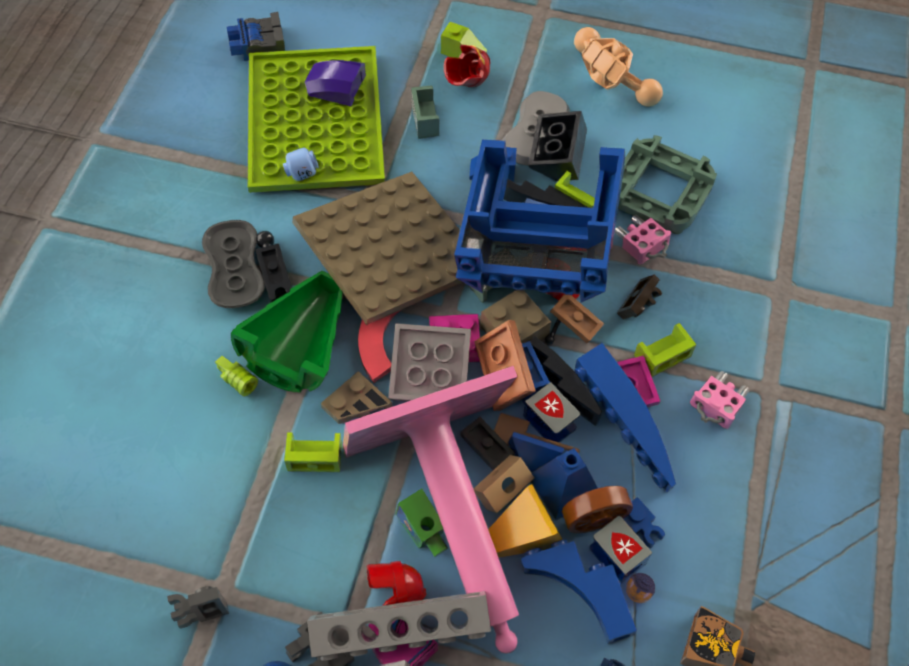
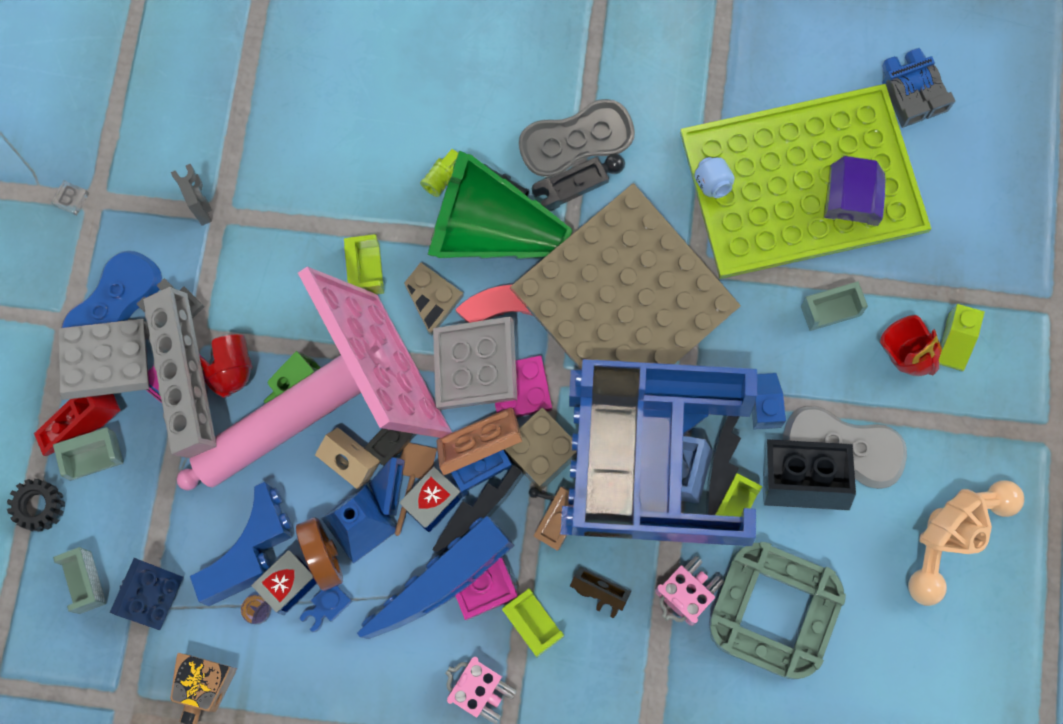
camera: 90 degrees right, 15 degrees up
yellow slope [488,484,563,558] -> none

